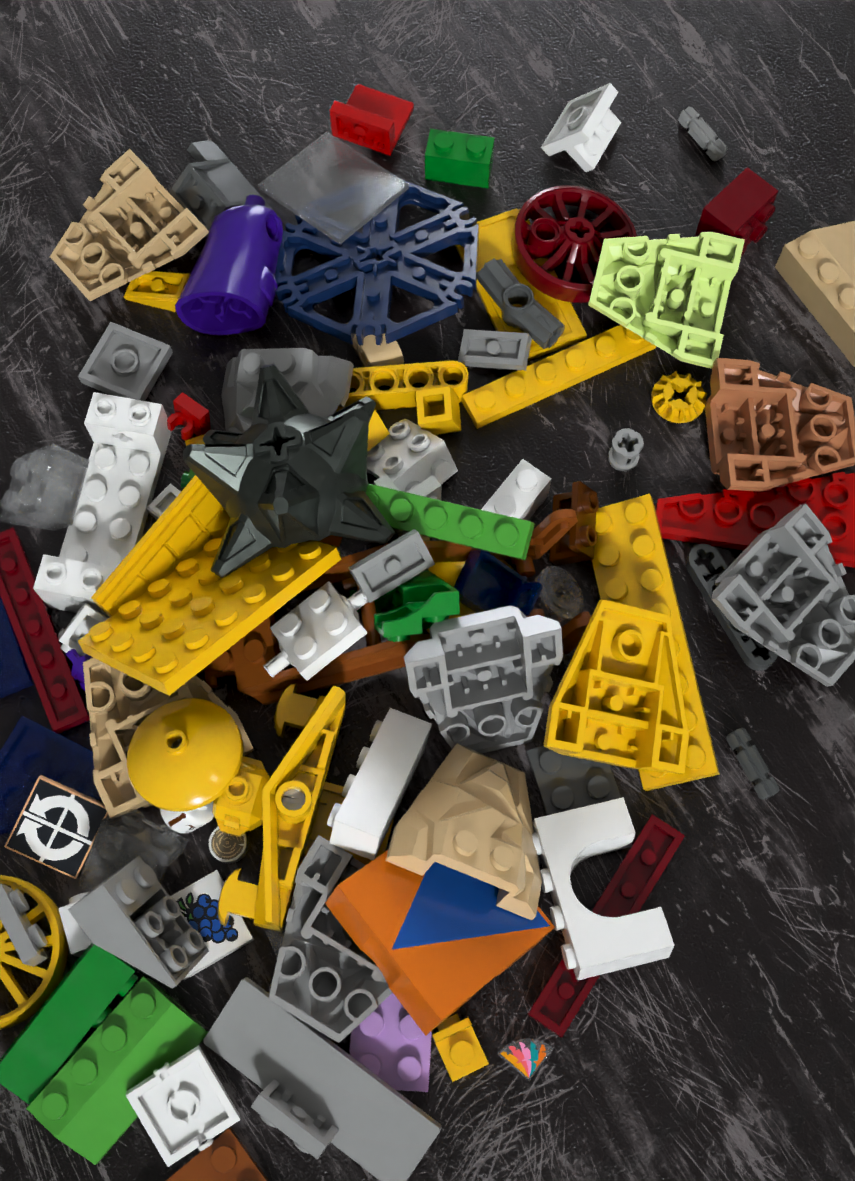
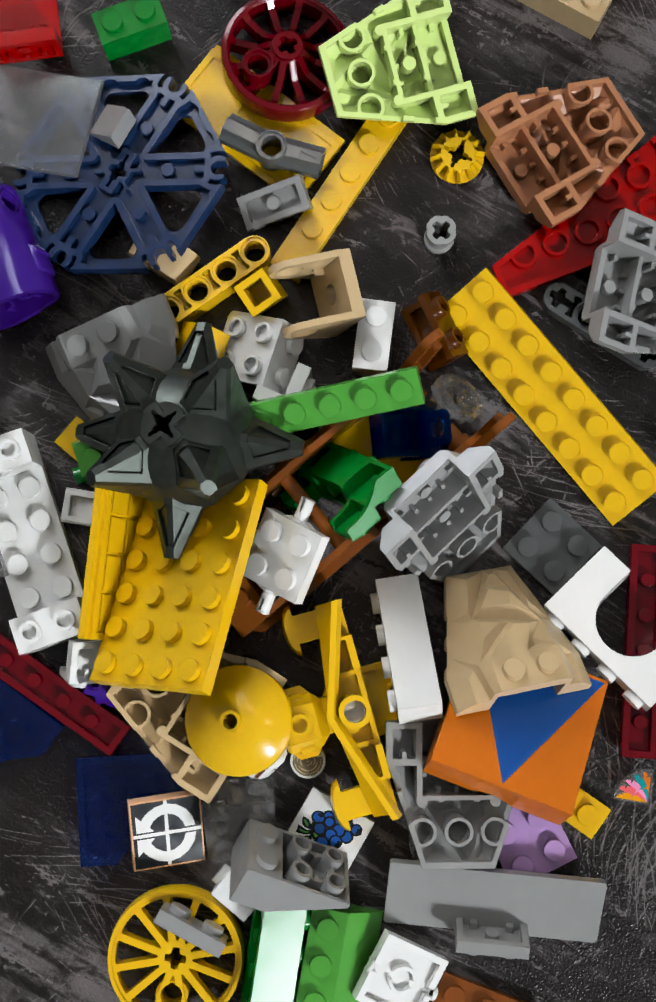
camera: 25 degrees left, 15 degrees up
red tile [167,392,211,441] -> none
light grey plate [348,529,435,603] -> none
yellow wedge [544,599,689,774] -> none
none -> light grey slope [90,104,136,149]
none -> tan hose [268,248,366,340]

